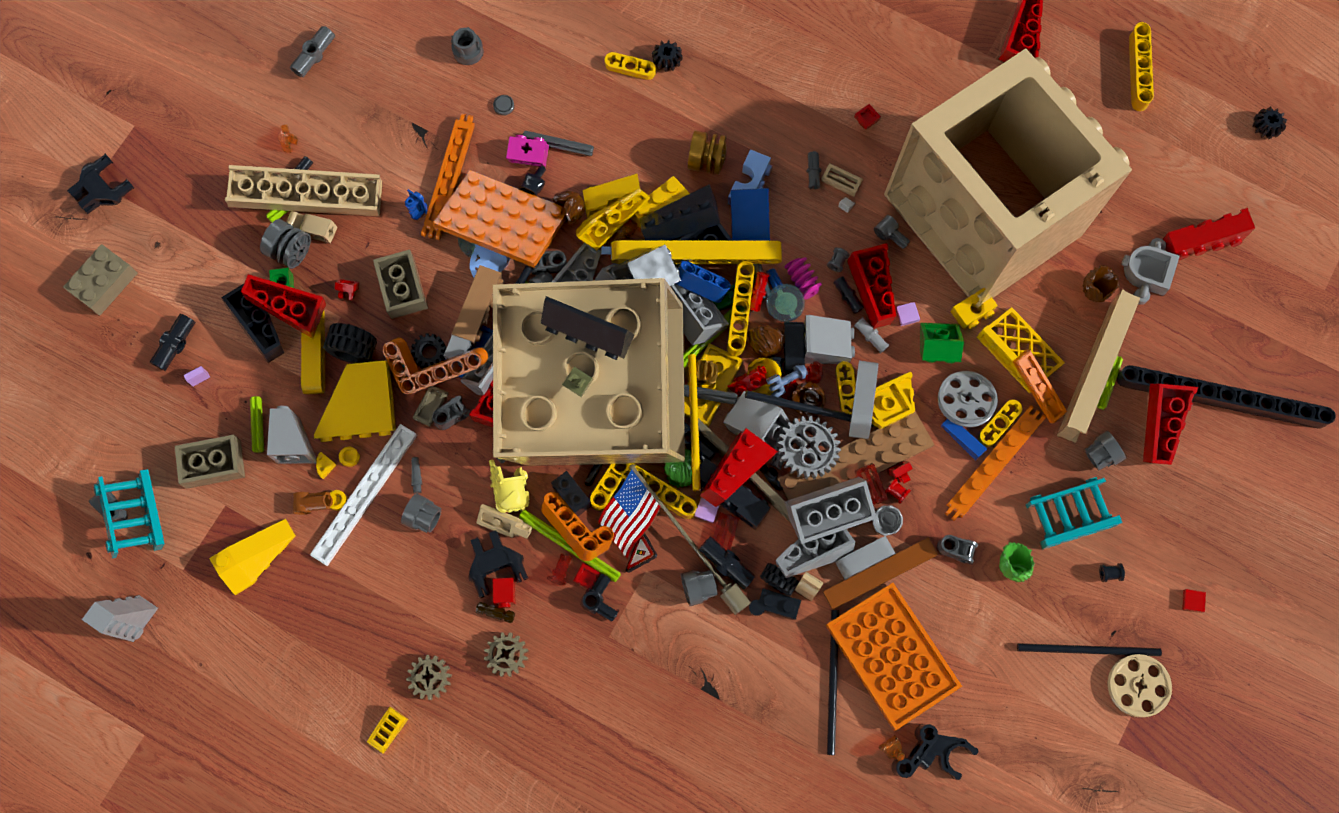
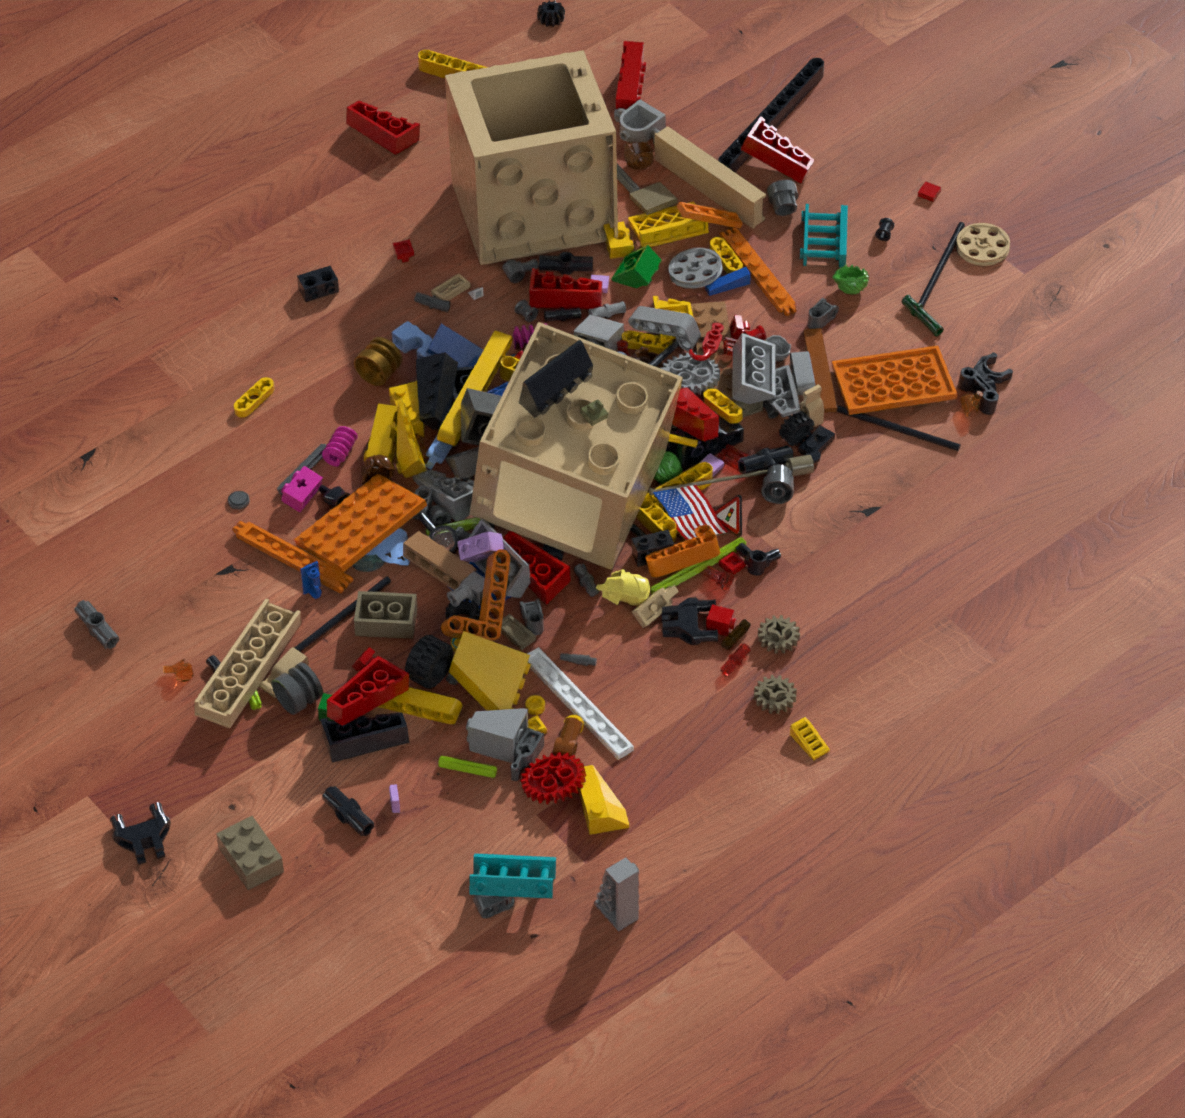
camera: 70 degrees left, 25 degrees down
dark tan brick [175,435,245,489] -> none
dark grey piece [401,493,442,533] -> none
dark grey piece [451,27,484,65] -> none
black gear [652,40,683,72] -> none
none -> black piece [294,576,391,652]
none -> black brick [297,265,339,302]
none -> dark pink piece [322,426,358,467]
none -> light grey bush [447,582,473,607]
none -> lavender brick [458,531,504,562]
none -> dark grey piece [511,728,544,781]
none -> red gear [521,752,587,805]
none -> black piece [539,251,593,275]
none -> dark grey axle [617,163,639,193]
none -> dark tan tile [630,182,678,215]
none -> red piece [689,323,724,361]
none -> yellow beam [703,389,743,423]
none -> clear red axle [720,643,751,676]
none -> dark green pin [901,294,944,336]

